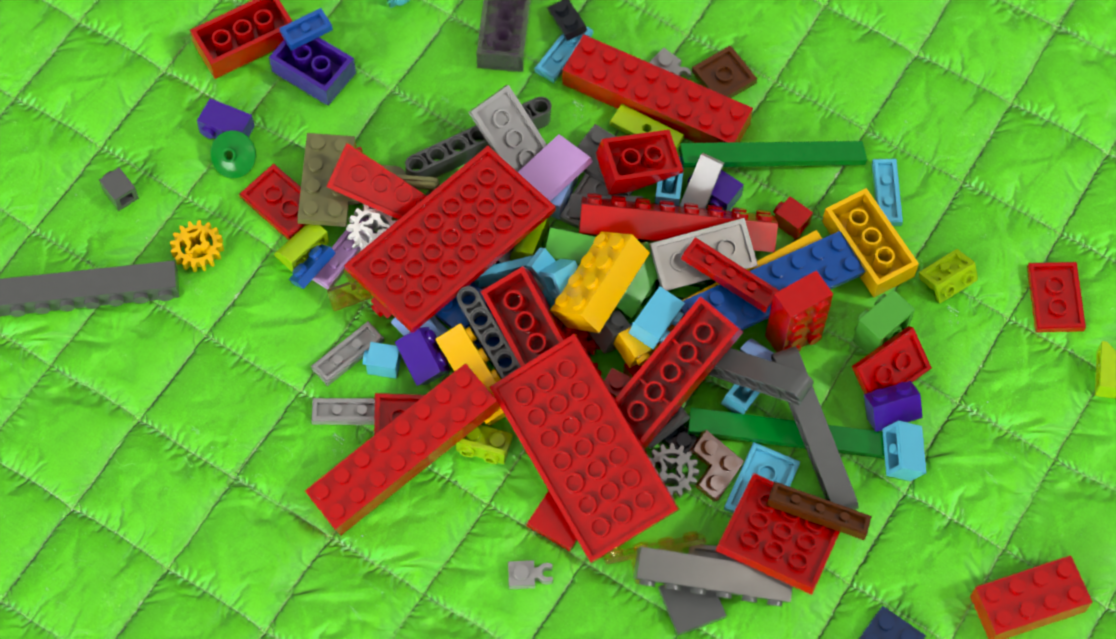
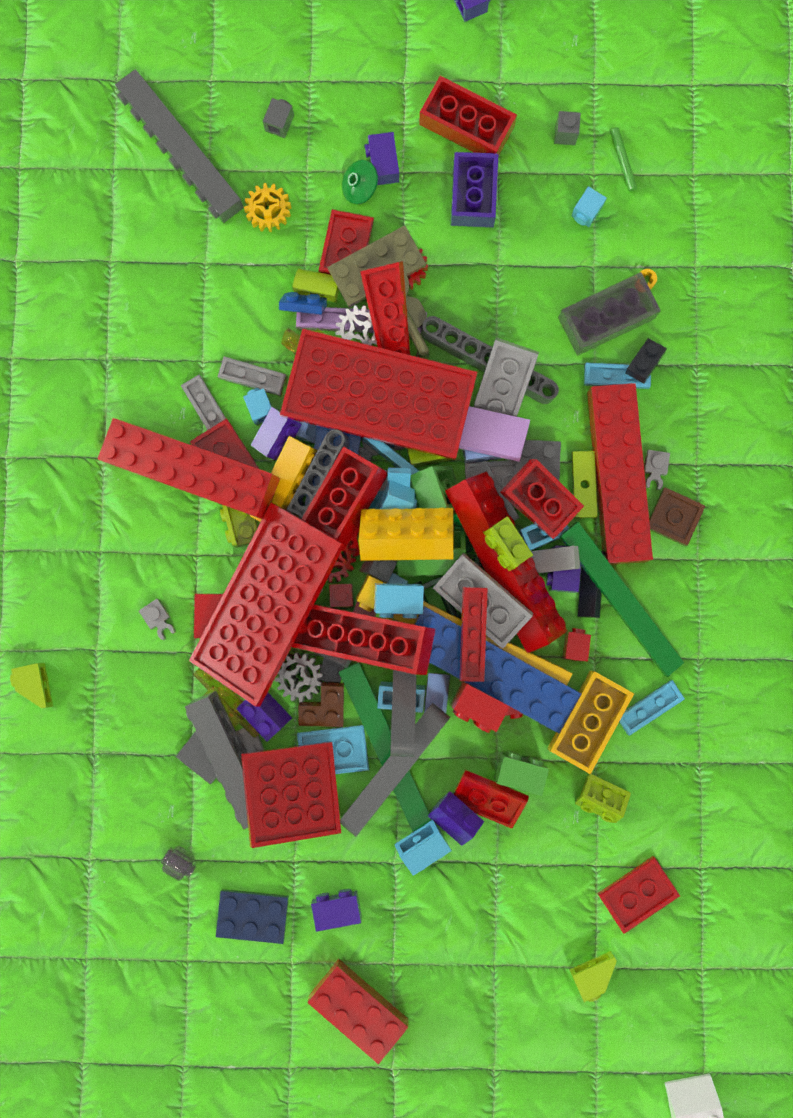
camera: 65 degrees right, 20 degrees up
blue plate [279,8,333,51] -> none
reddish brown tile [766,481,872,540] -> none
none -> dark purple brick [237,692,292,742]
none -> dark purple brick [311,889,362,932]
none -> lime bracket [483,517,533,571]
none -> black tile [577,551,605,618]

